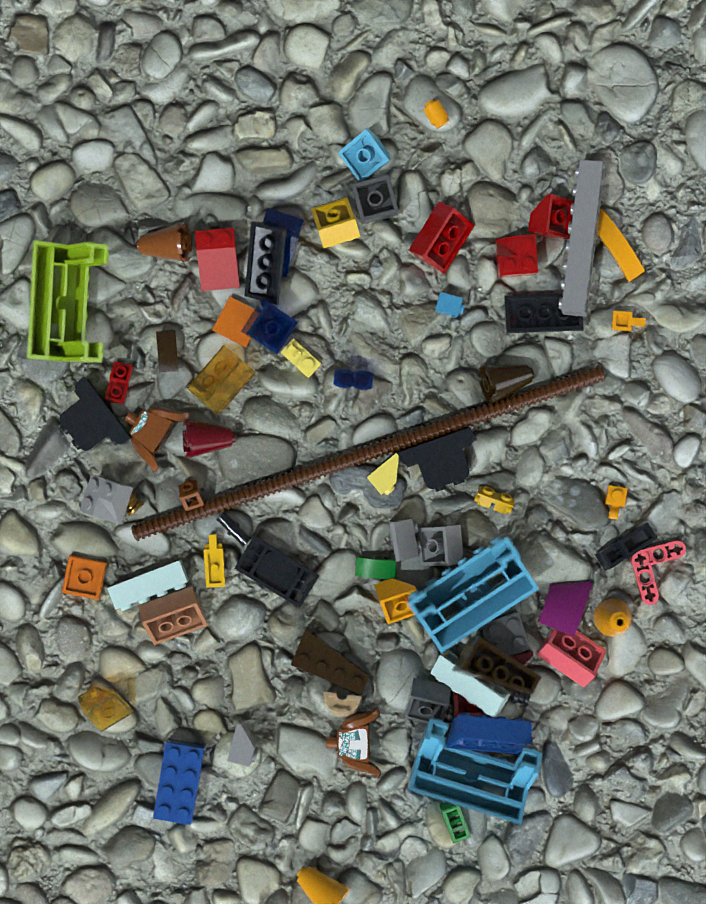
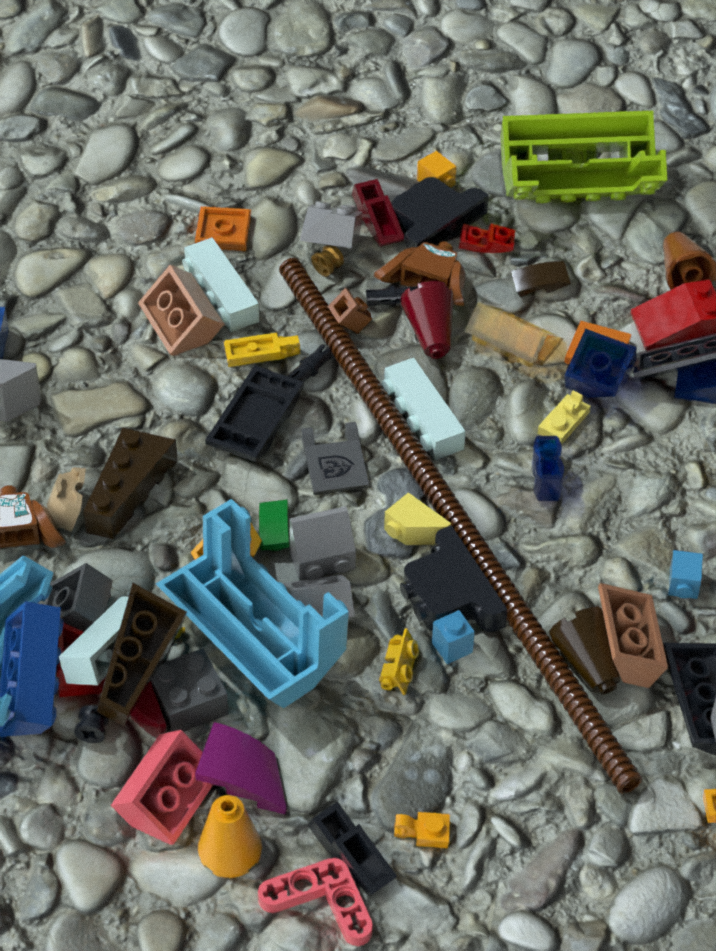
camera: 85 degrees right, 40 degrees down
clear yellow slope [78,687,134,732] -> none
none -> dark grey flag [301,422,369,495]
none -> dark red slope [352,179,404,247]
none -> black pin [366,285,418,307]
none -> light aqua brick [382,358,465,460]
none -> light orange brick [417,151,456,188]
none -> dark azure brick [432,610,475,664]
none -> nougat slope [598,583,668,688]

